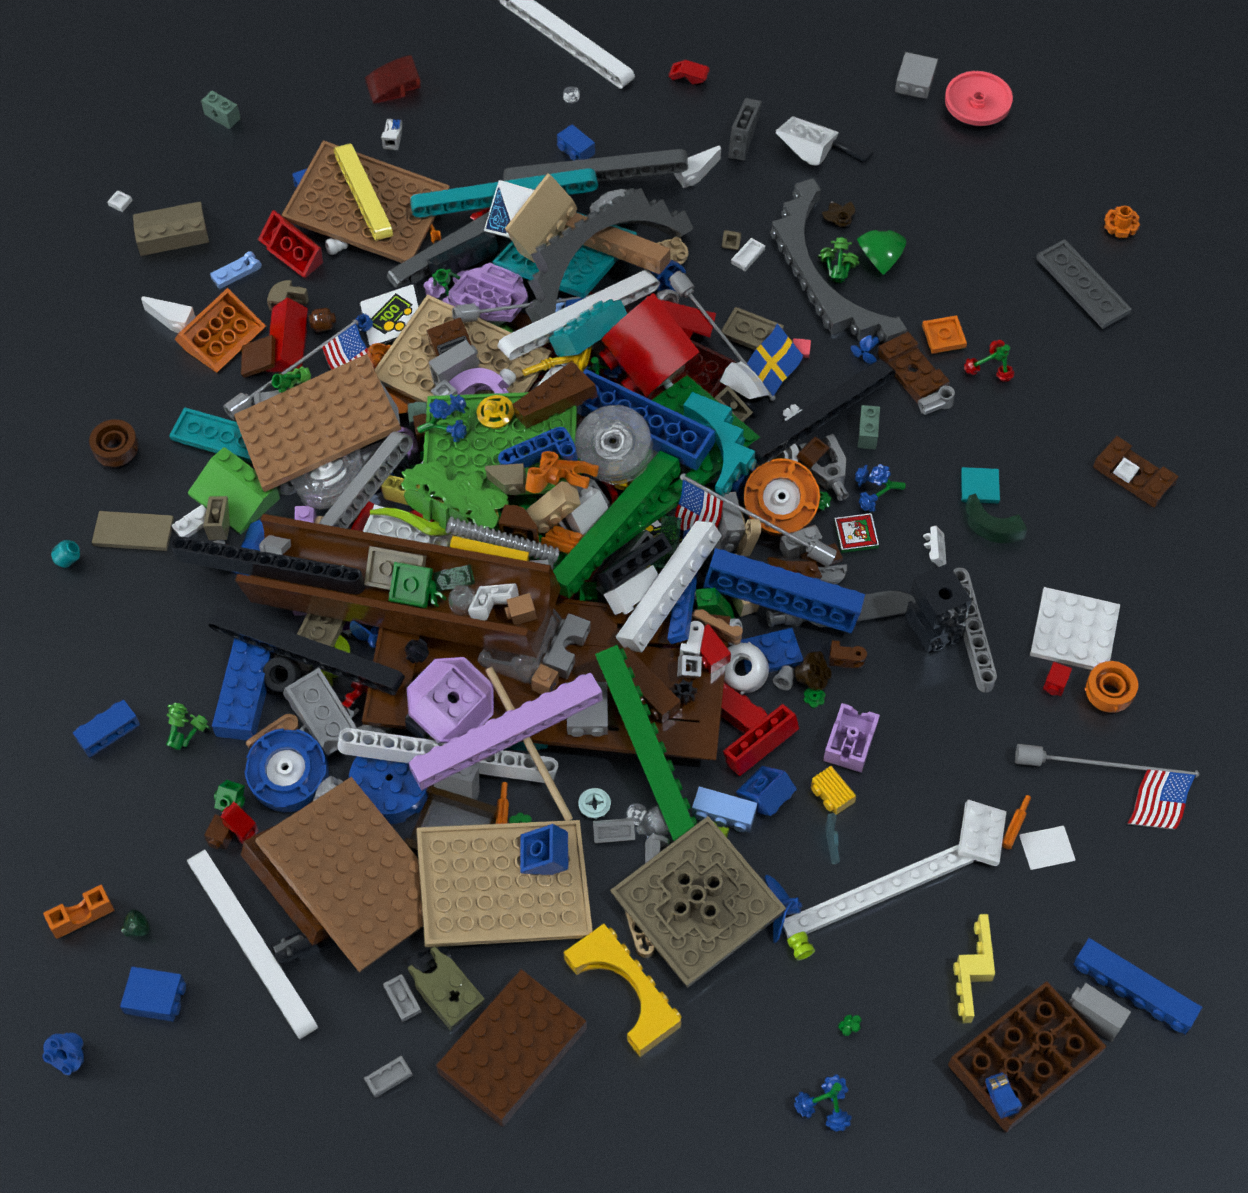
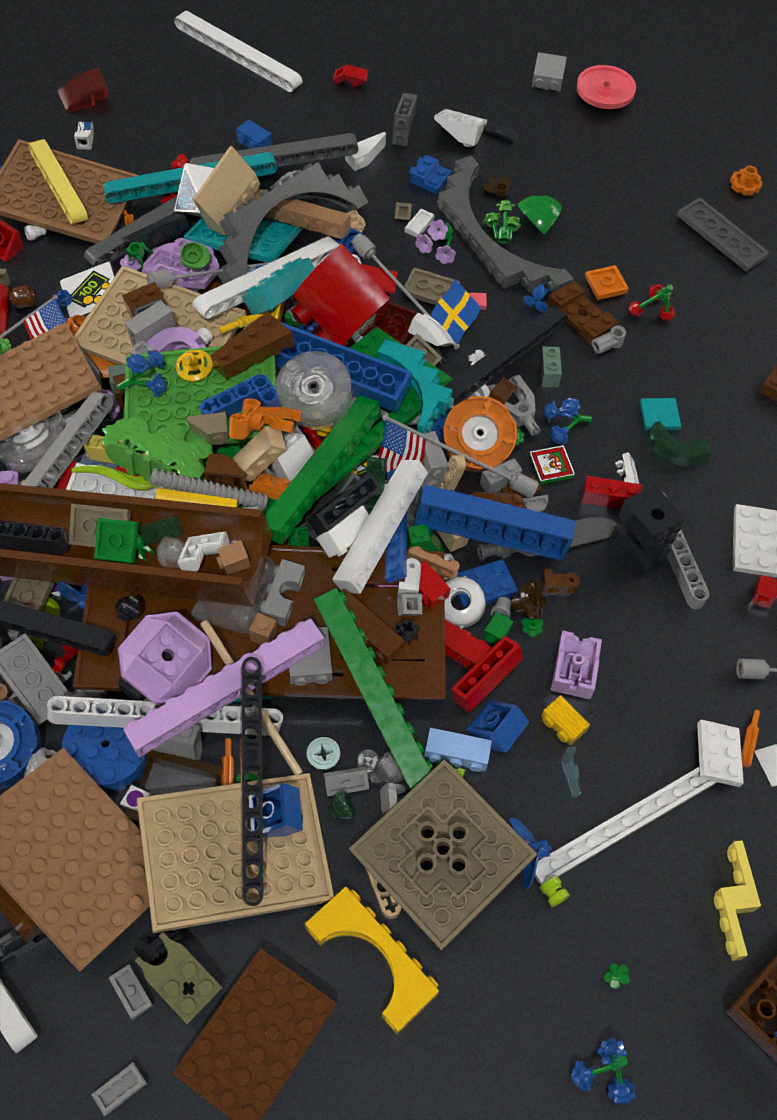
camera: 10 degrees left, 0 degrees up
clear tile [563,87,580,103] -> none
none -> tile [120,785,151,811]
none -> red brick [170,154,189,169]
none -> bright green hat [180,242,211,270]
none -> black beam [240,657,263,906]
none -> clear green brick [328,790,356,820]
none -> blue plate [409,155,452,194]
none -> lavender plant [415,219,456,264]
none -> green brick [483,612,513,645]
none -> red brick [581,476,642,509]

